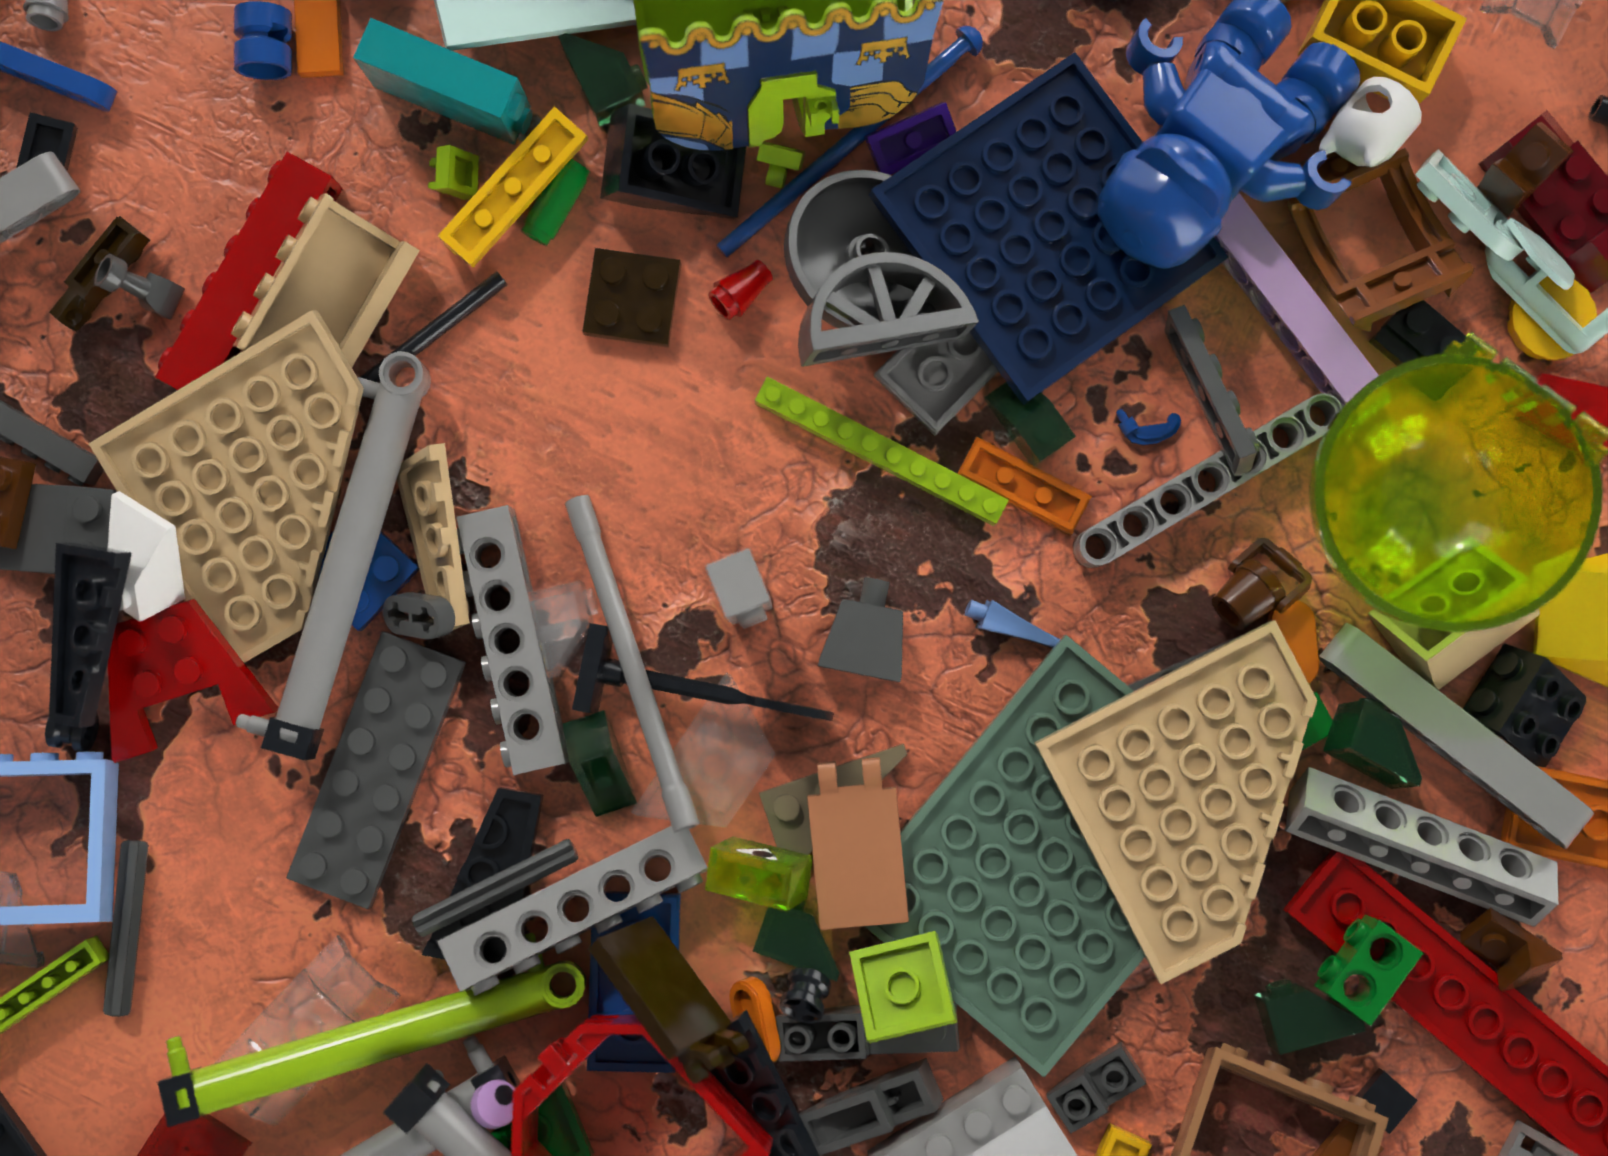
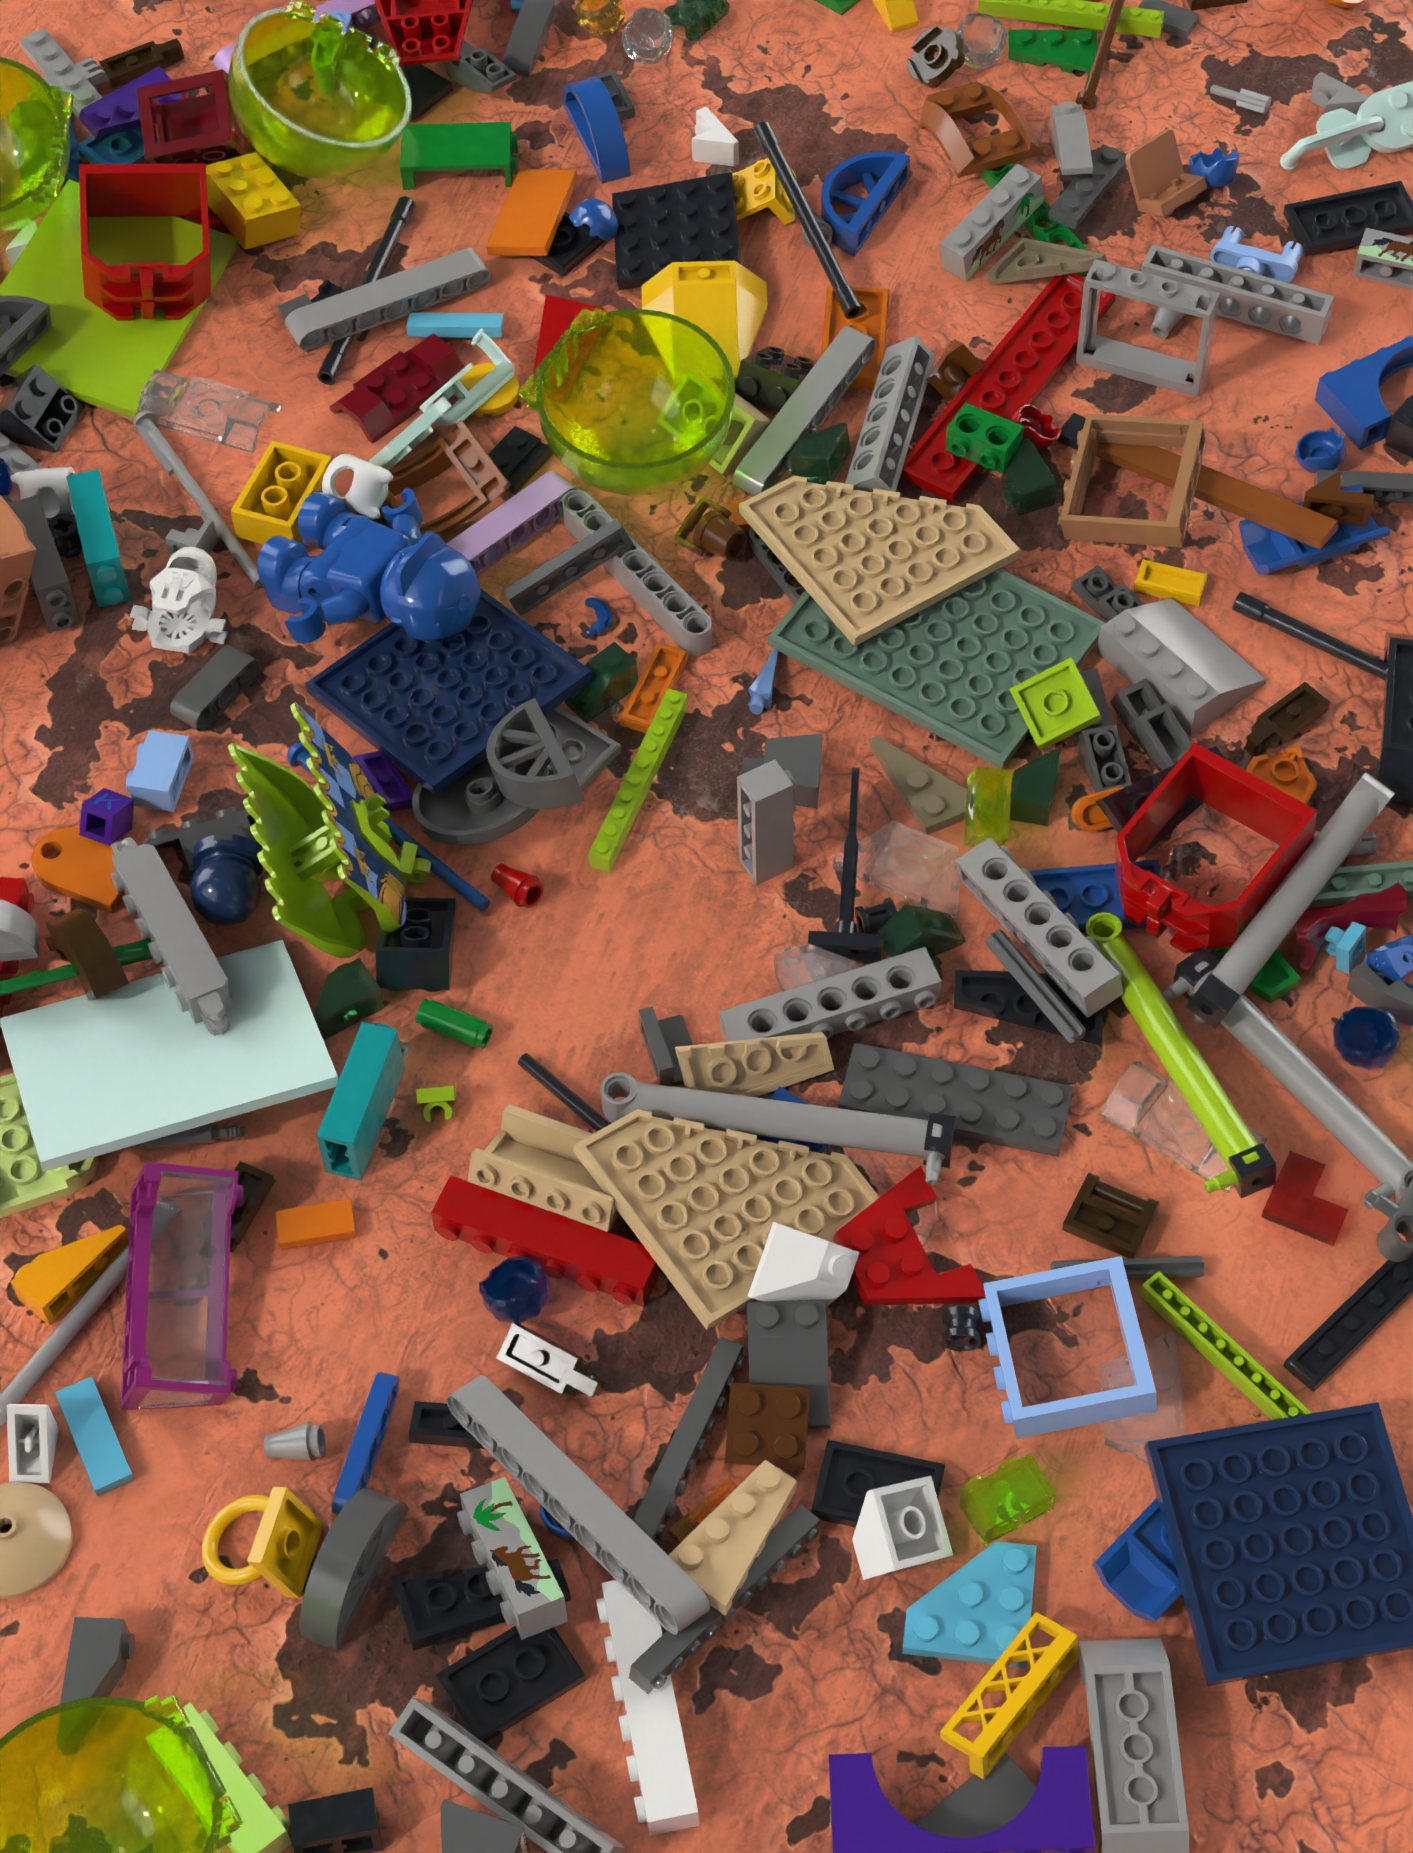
camera: 90 degrees left, 30 degrees down
black wing [49,543,132,728] -> none
dark grey leg [94,254,185,320] -> none
blue wheel [234,1,292,80] -> none
dark grey beam [383,592,455,640] -> none
yellow fence [438,106,588,268] -> none
lavender tile [471,1080,514,1129] -> none
light grey piece [565,495,700,833] -> none
dark brown plate [582,248,681,347] -> none
dark brown tile [588,916,749,1084] -> none
black wheel [779,967,831,1023] -> none
nougat tile [807,757,909,930] -> none
reddish brown slope [1477,122,1574,217] -> none
none -> clear blue hair [479,1256,549,1324]
none -> dark grey panel [638,1006,692,1086]
none -> black bush [855,897,900,934]
none -> red hair [1011,403,1061,451]
none -> dark brown plate [1062,1173,1160,1258]

